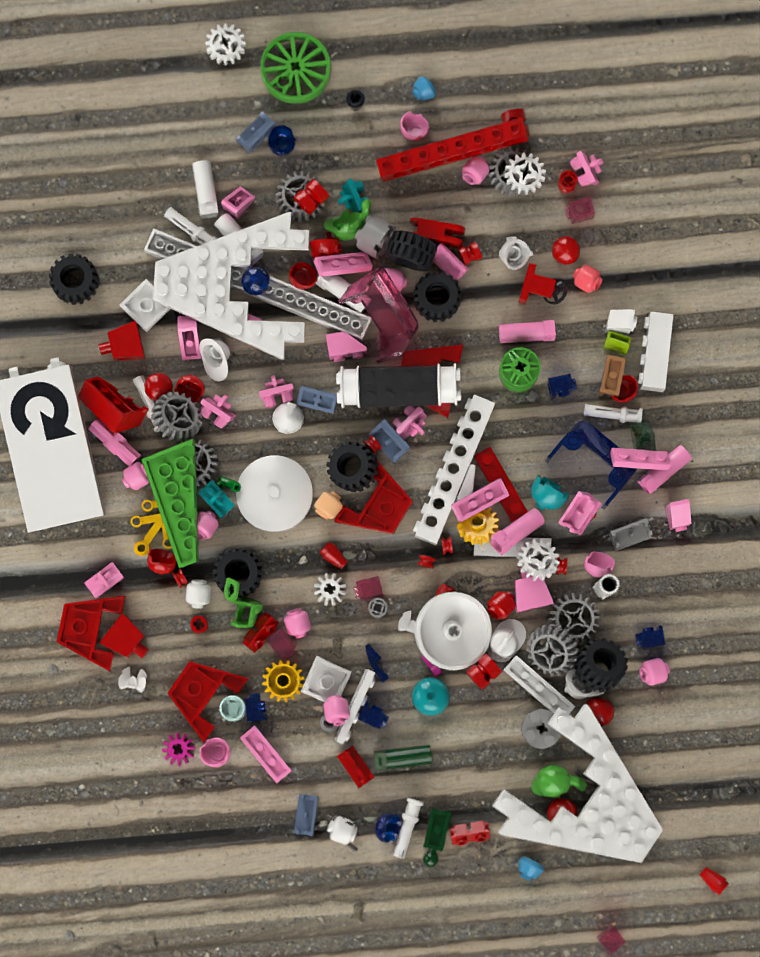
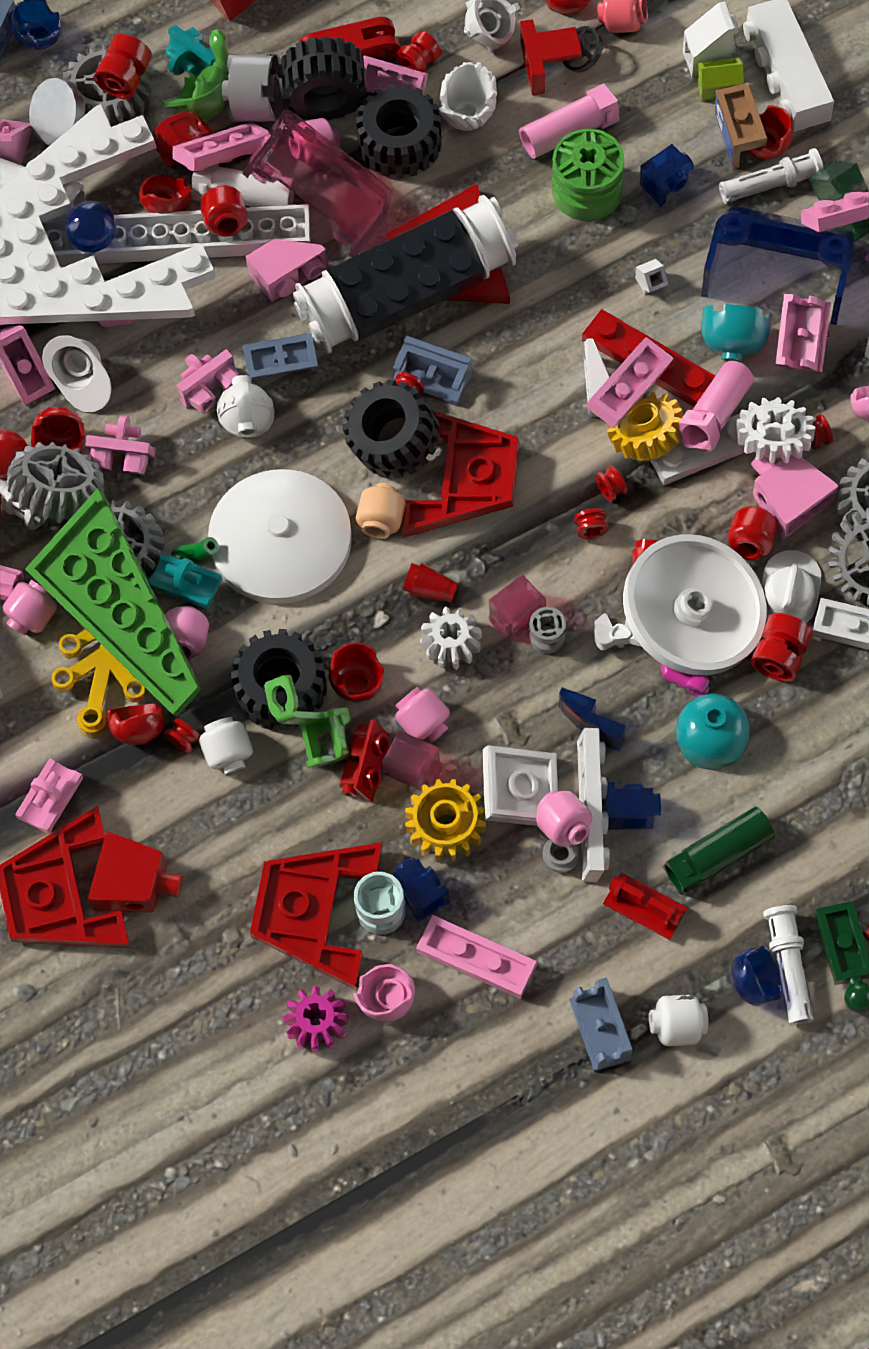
camera: 20 degrees left, 15 degrees down
white piece [118,667,147,692] -> none
red bush [190,616,208,634] -> none
bright pink hips [392,406,427,440] -> none
white brick [413,395,495,546] -> none
none -> tile [29,78,84,145]
none -> red head [200,185,248,237]
none -> red hair [329,642,384,703]
none -> white hair [439,62,497,131]
none -> white piece [635,259,669,295]

